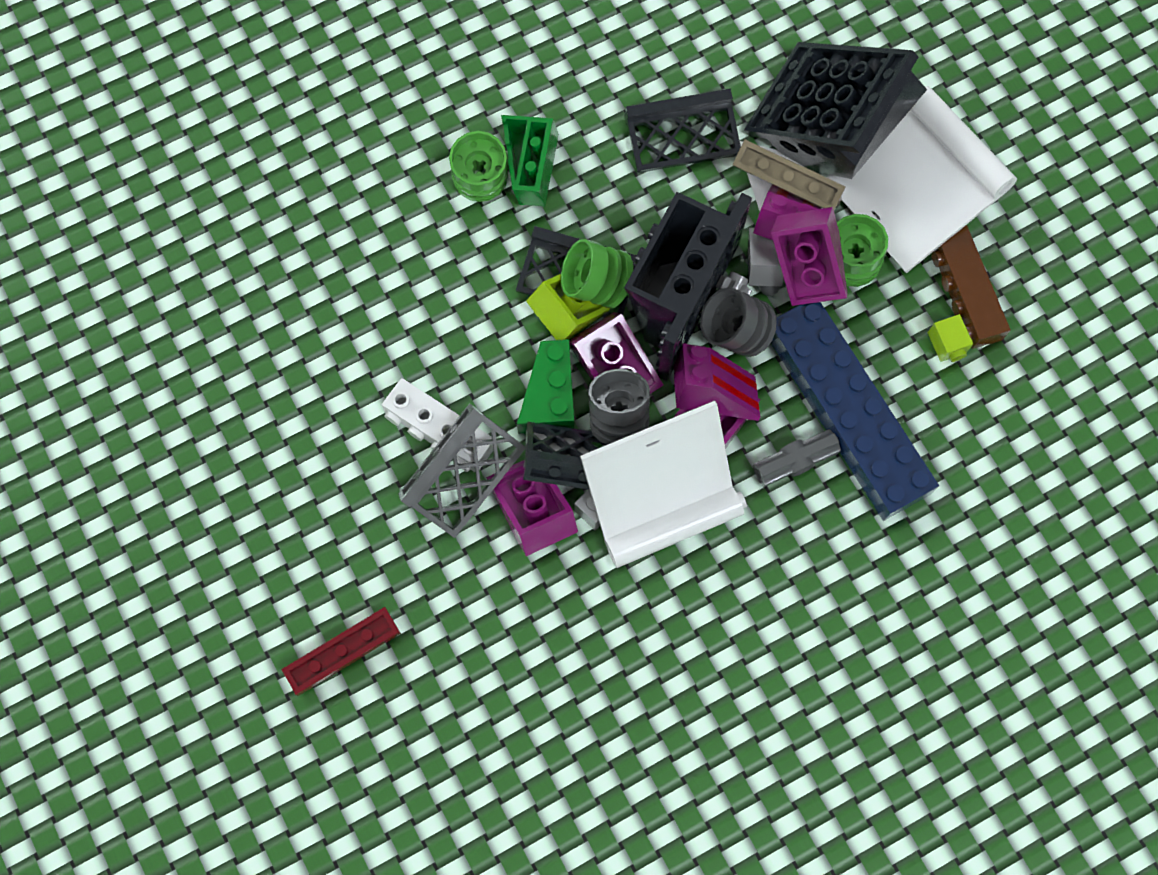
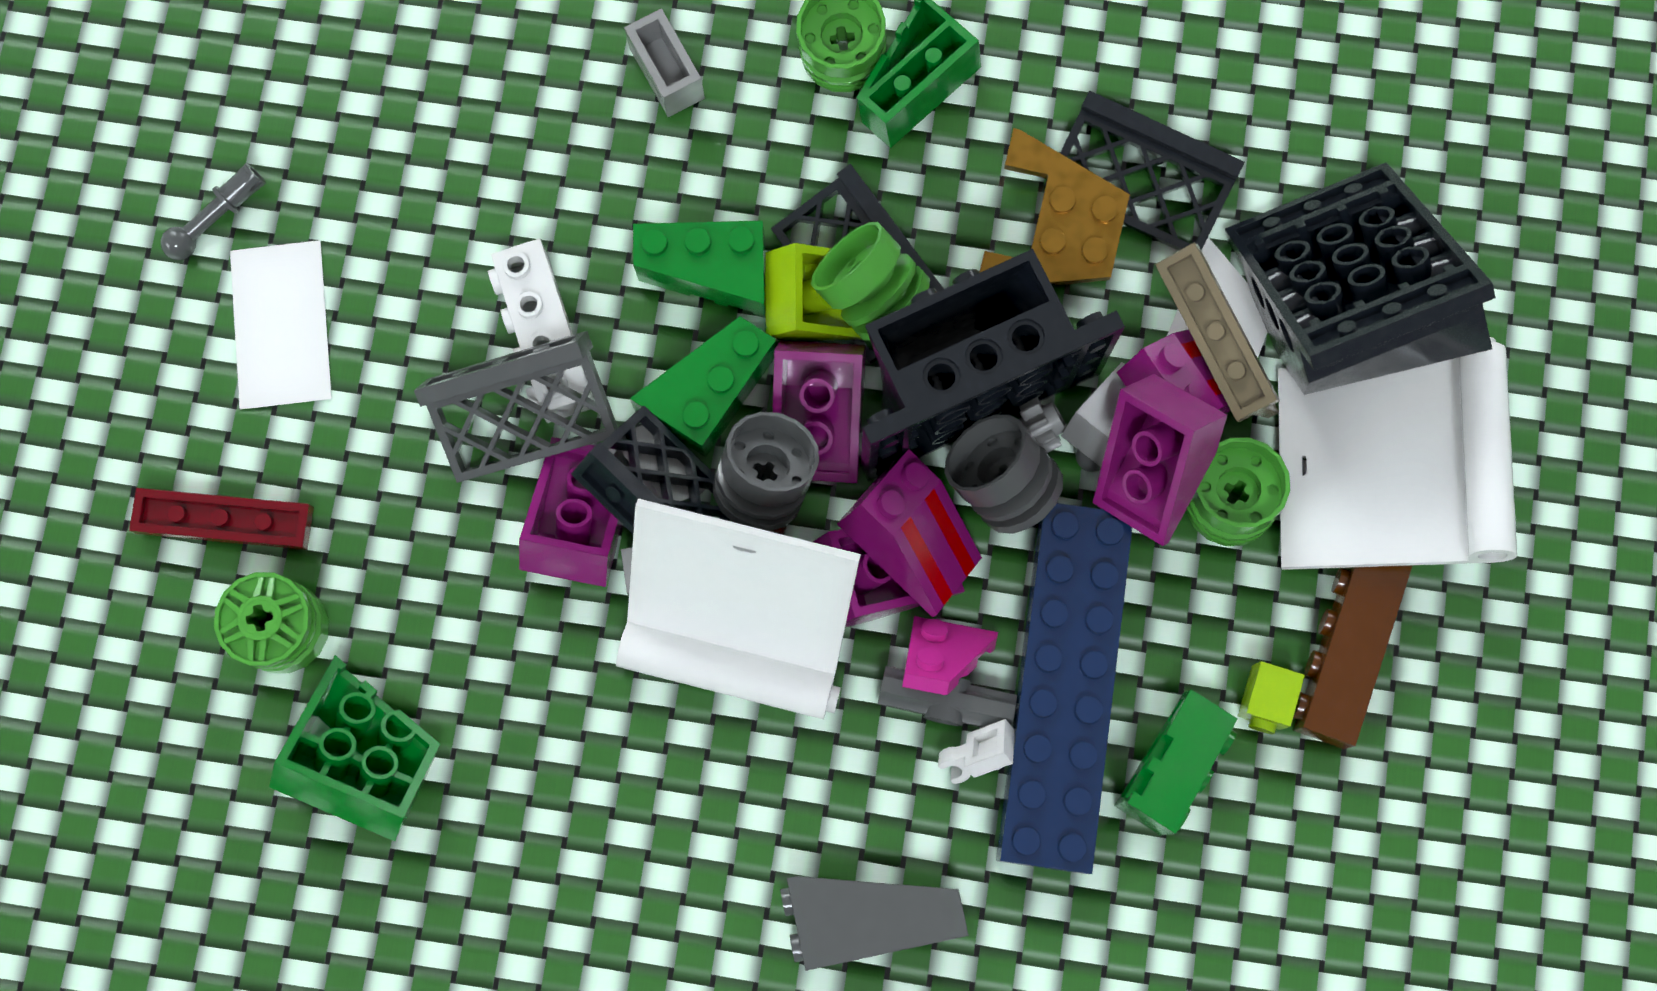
camera: 40 degrees right, 5 degrees up
none -> dark grey pin [160,163,266,260]
none -> bright green wheel [214,572,329,673]
none -> white sticker [230,240,332,410]
none -> green wedge [269,655,440,841]
none -> light grey brick [624,8,705,117]
none -> green wedge [633,220,766,318]
none -> dark grey slope [780,876,969,971]
none -> dark pink wing [902,616,998,695]
none -> white plate [938,719,1015,784]
none -> pearl gold wing [979,128,1130,285]
none -> green wedge [1114,689,1238,835]

